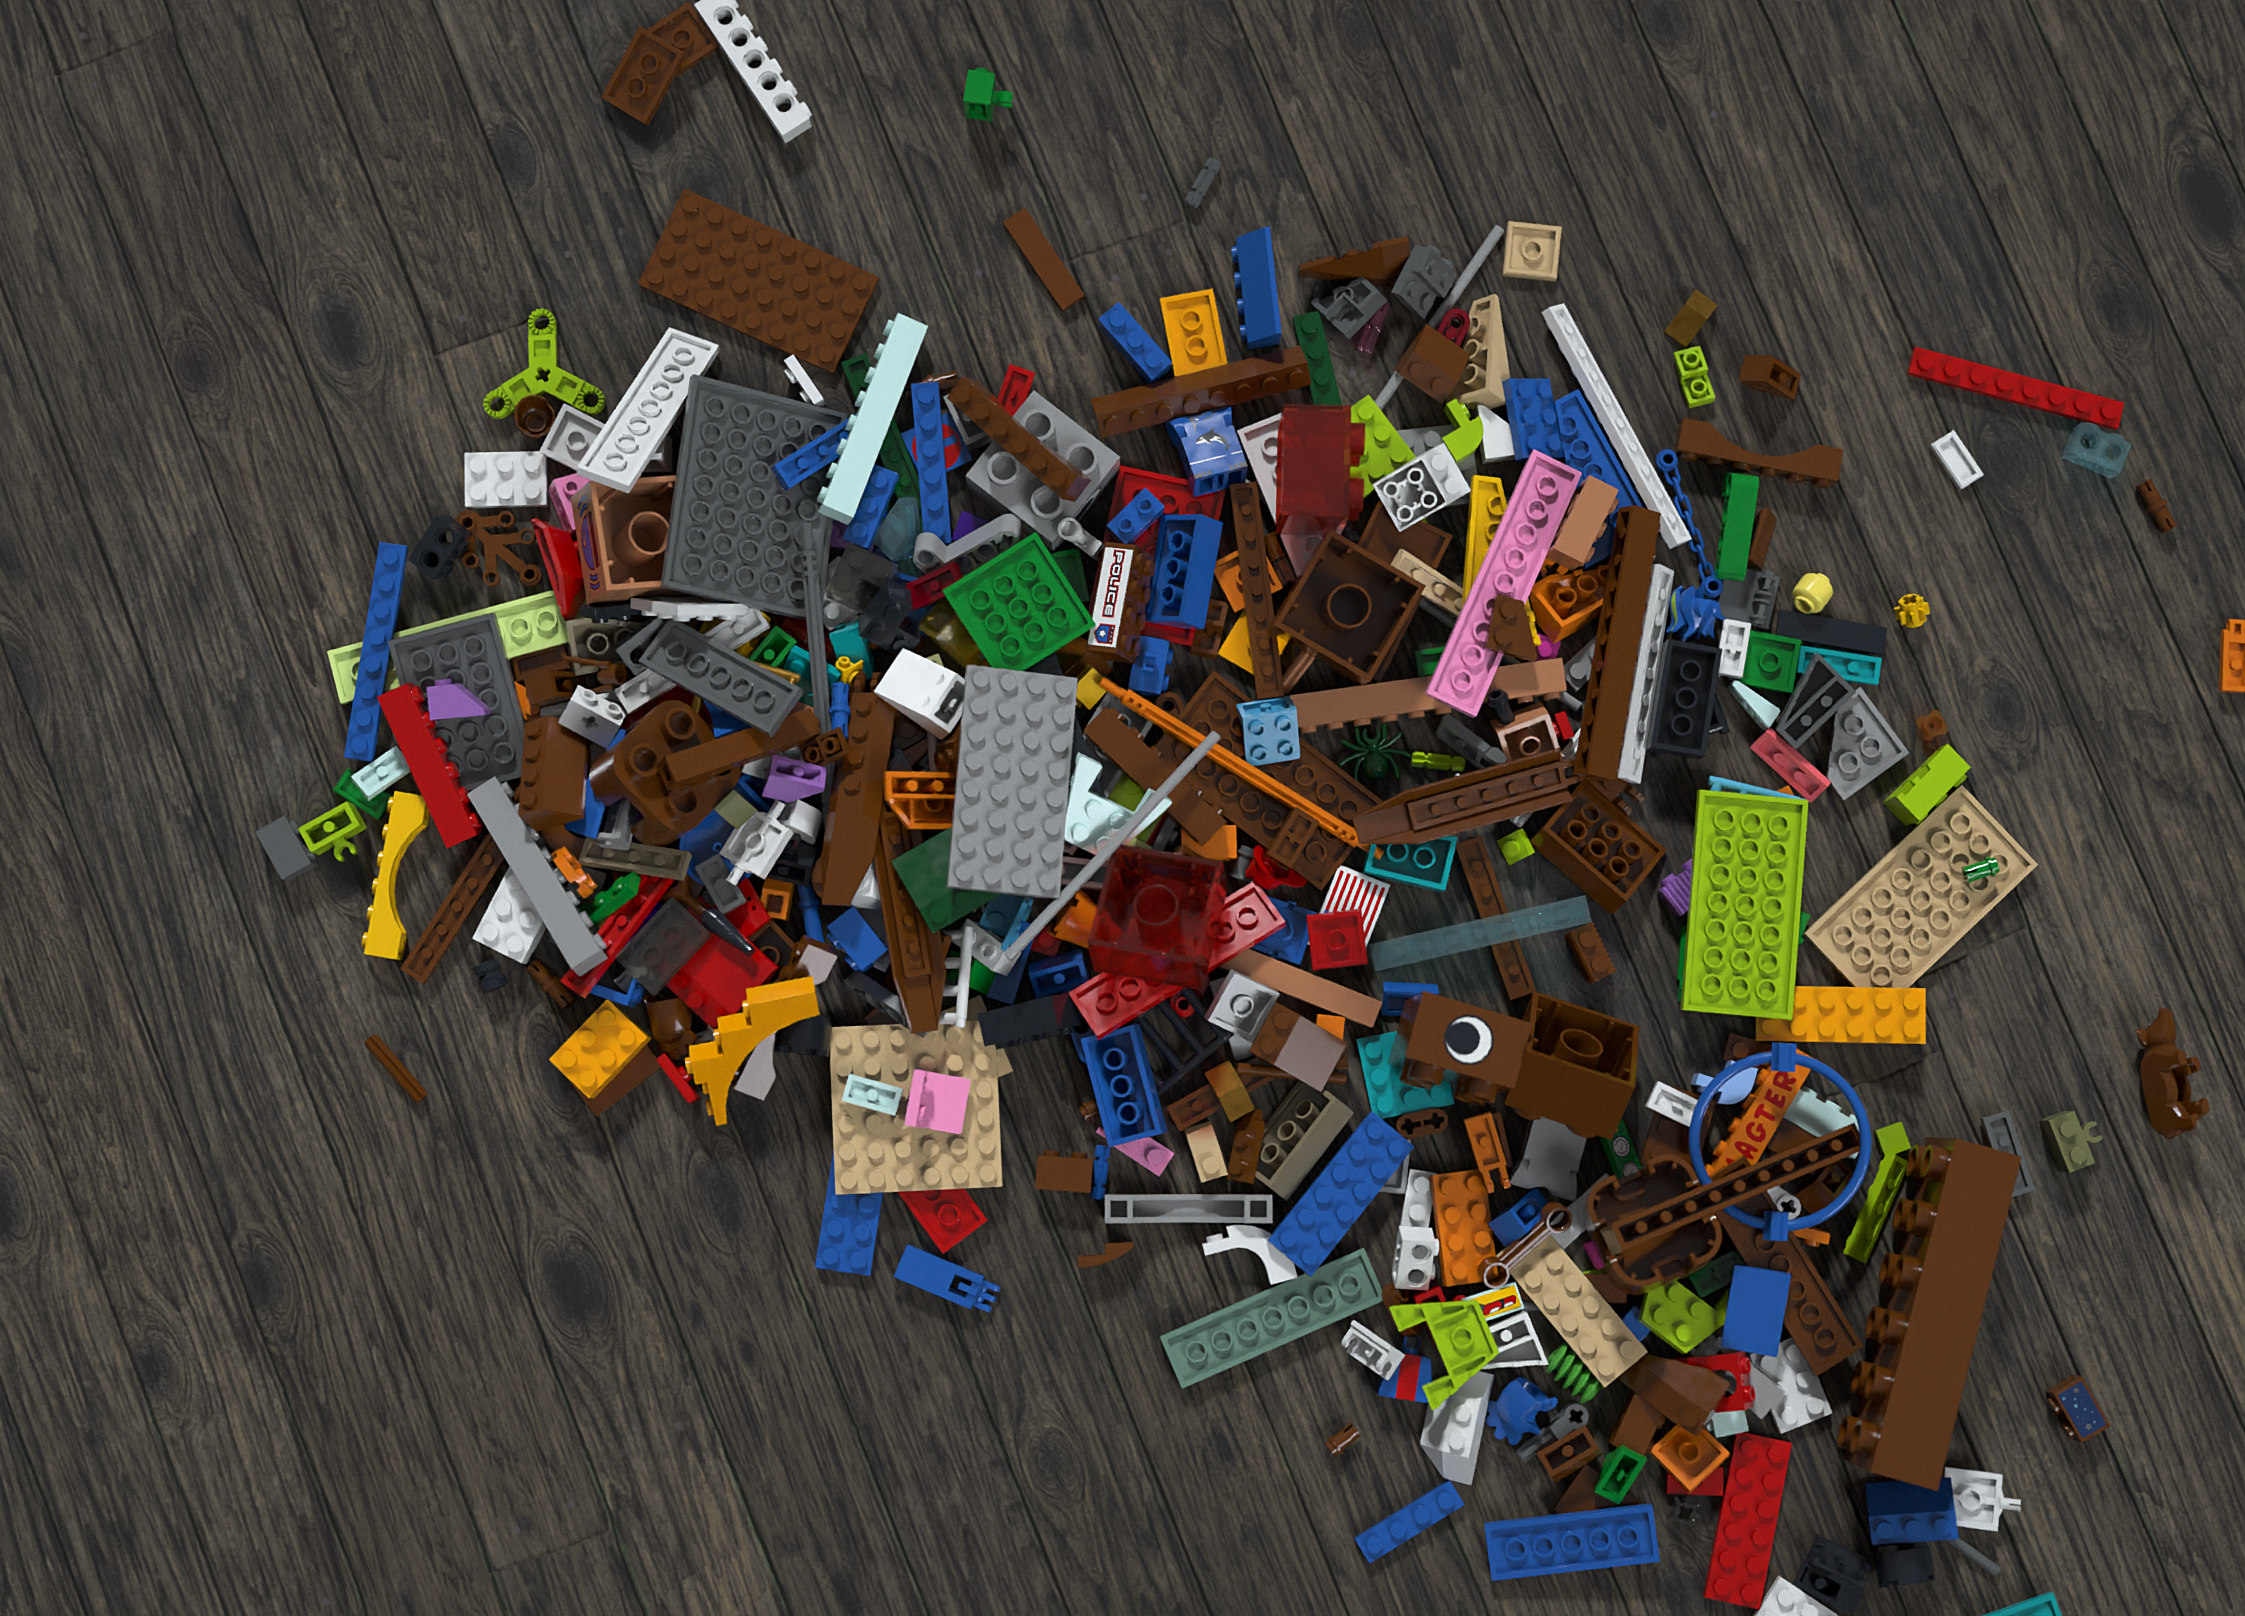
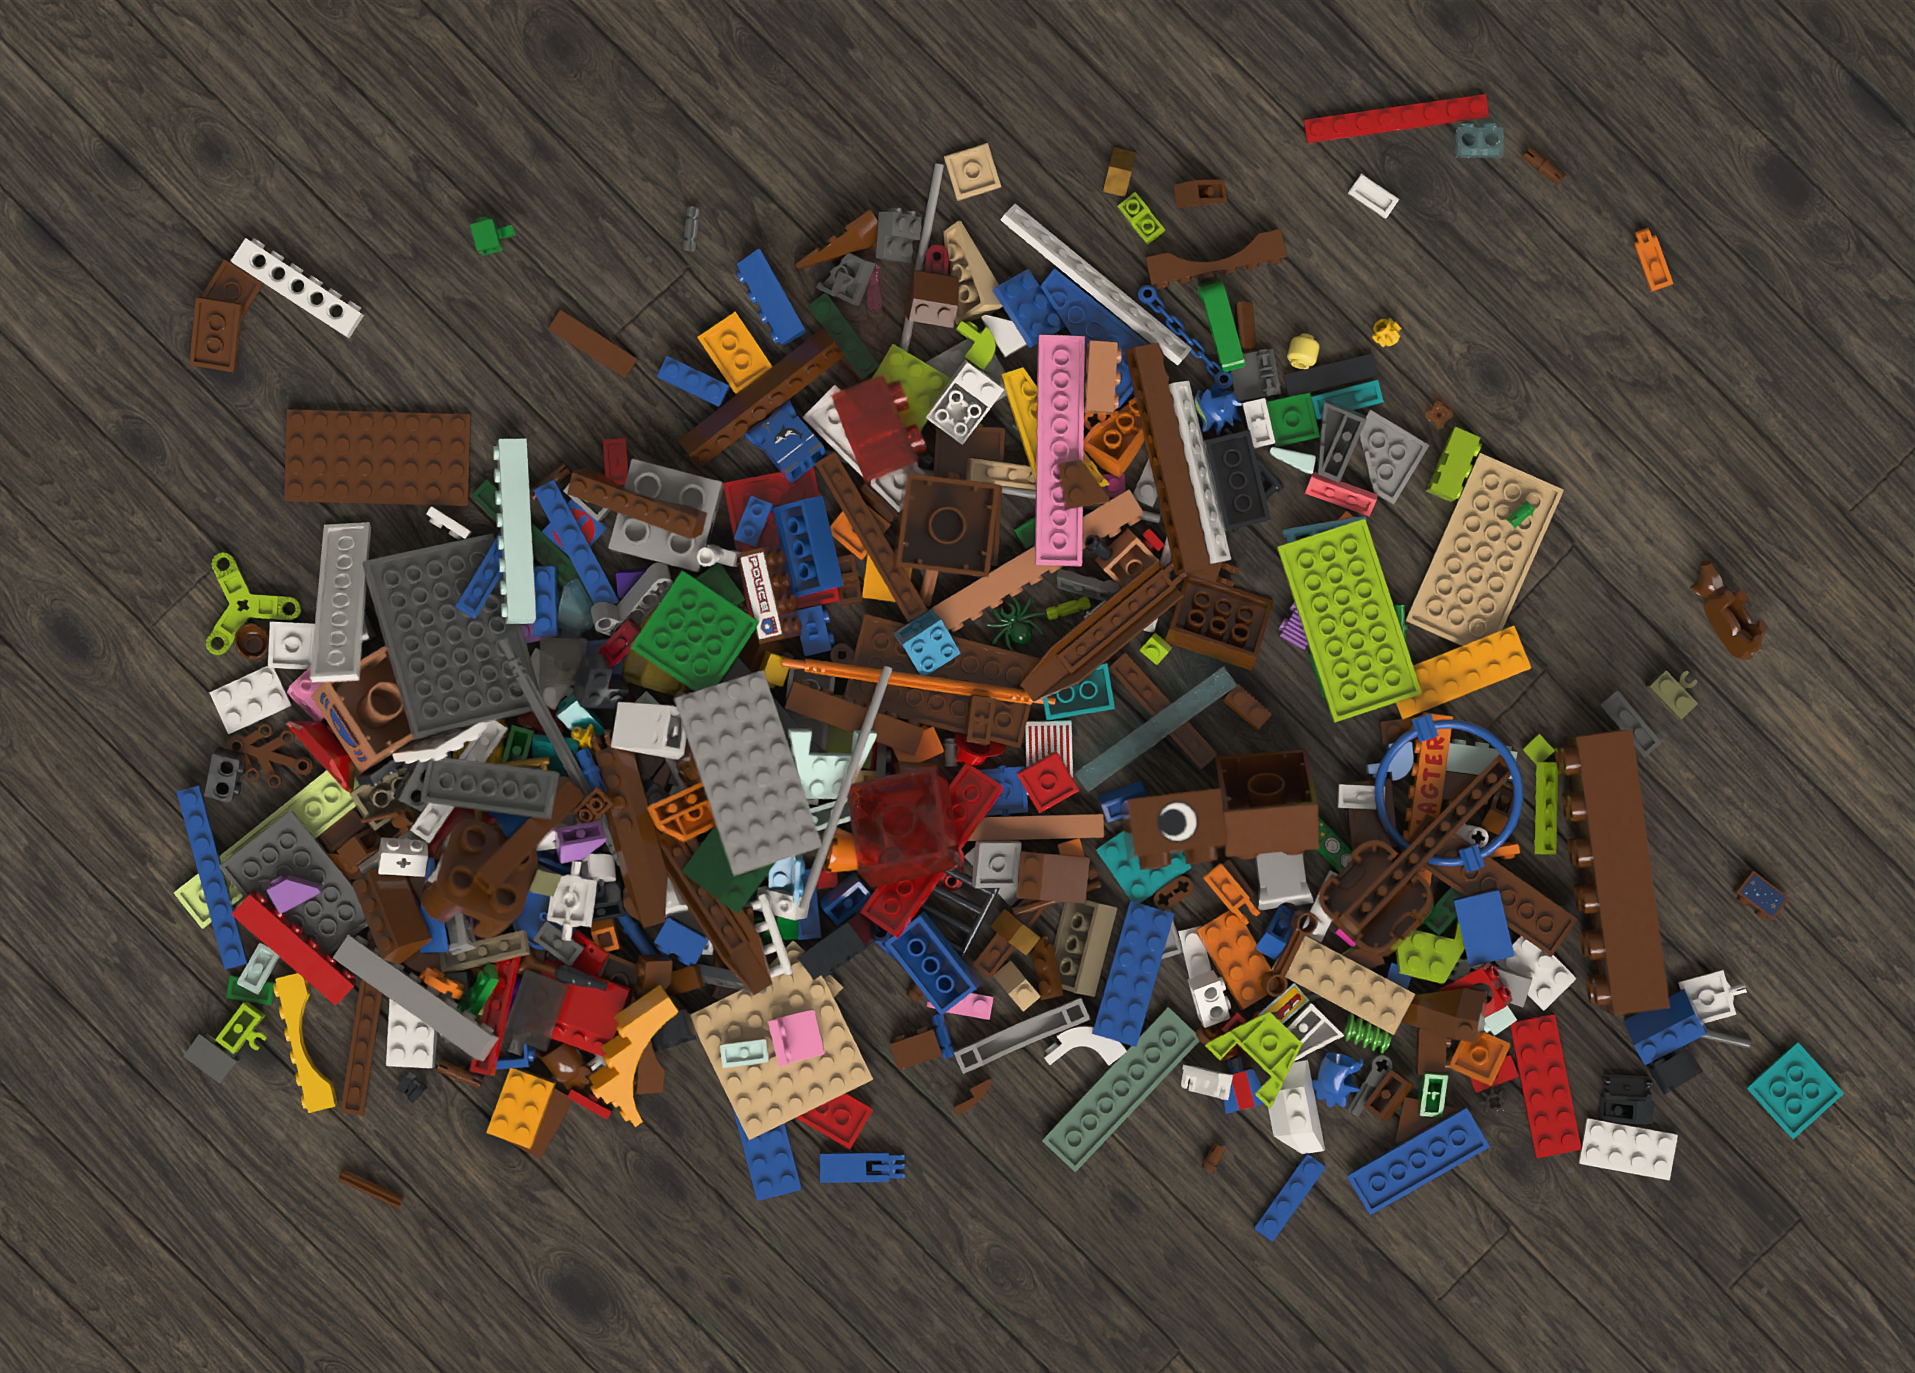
camera: 20 degrees left, 5 degrees up
none -> reddish brown slope [666,964,704,997]

